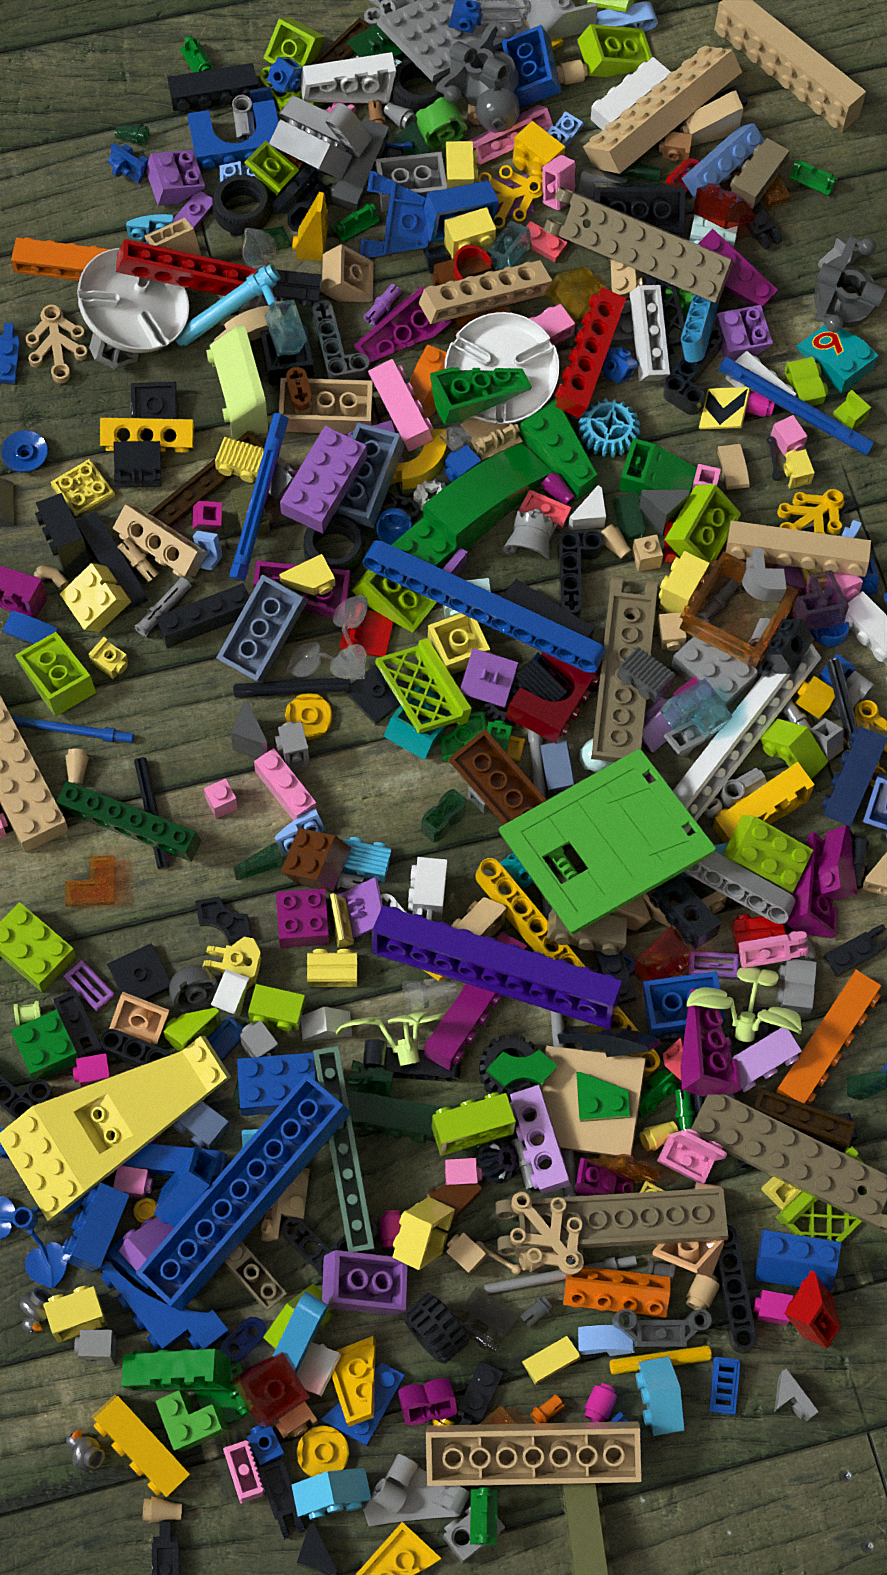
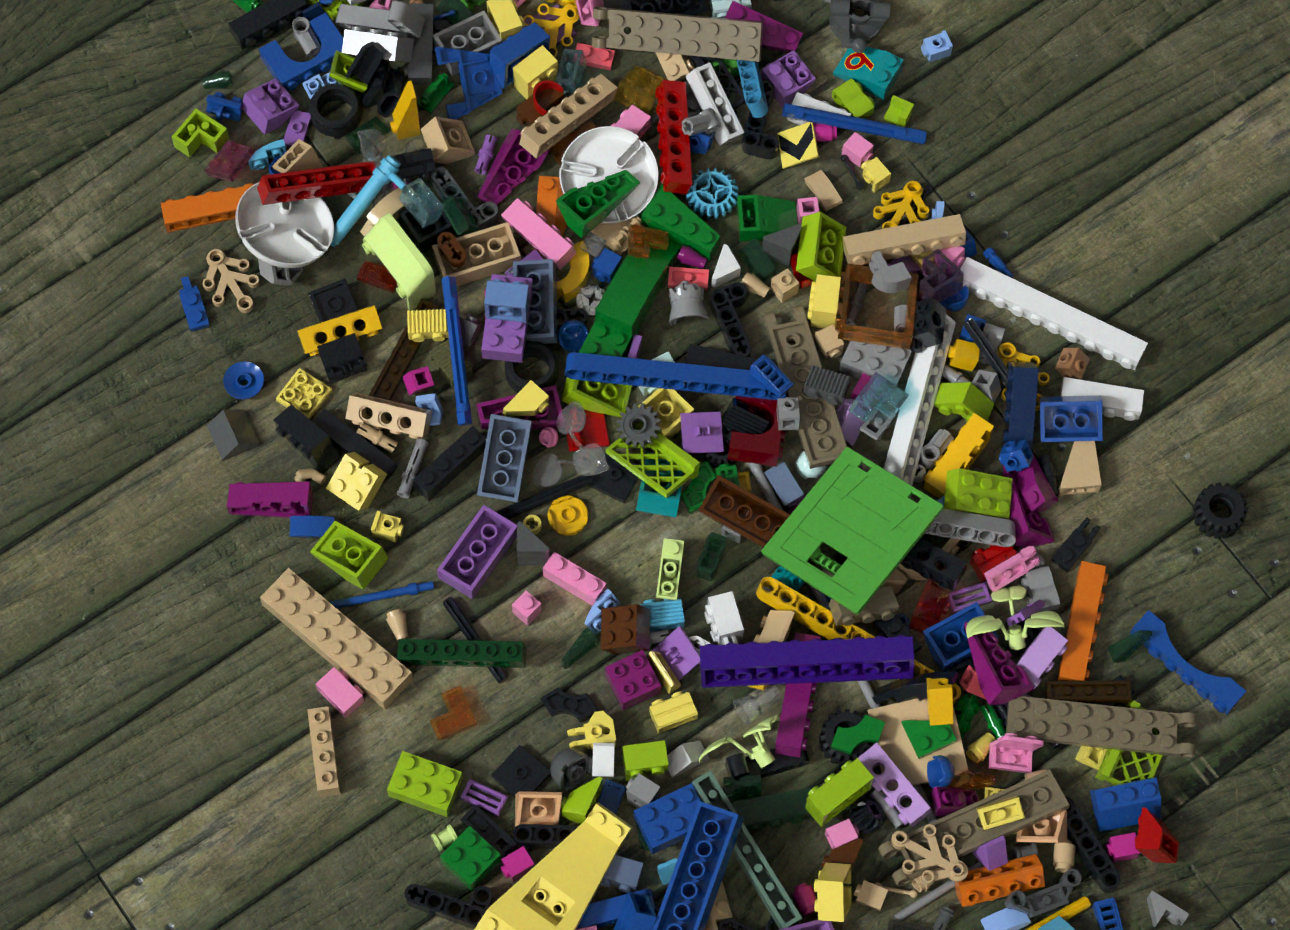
camera: 20 degrees left, 0 degrees up
light grey brick [275,722,309,770] -> none
black slope [423,245,450,274] -> none
none -> lime brick [172,108,229,157]
none -> clear pink hinge [204,140,255,182]
none -> black panel [345,41,388,85]
none -> clear red plate [357,260,397,294]
none -> medium lavender brick [437,505,517,599]
none -> clear green slope [441,196,479,235]
none -> medium blue brick [484,279,529,323]
none -> light yellow bush [523,515,542,535]
none -> bright pink plate [539,427,558,447]
none -> dark grey gear [617,403,662,449]
none -> clear orange plate [628,224,669,259]
none -> yellowish green slope [656,538,684,600]
none -> light grey piece [682,108,721,136]
none -> blue slope [749,354,793,398]
none -> light grey brick [776,397,800,430]
none -> yellow hinge [926,678,953,726]
none -> blue hair [927,755,955,788]
none -> medium lavender slope [972,835,1008,871]
none -> light yellow slope [976,796,1025,830]
none -> blue brick [999,439,1034,472]
none -> medium lavender tile [1006,599,1045,626]

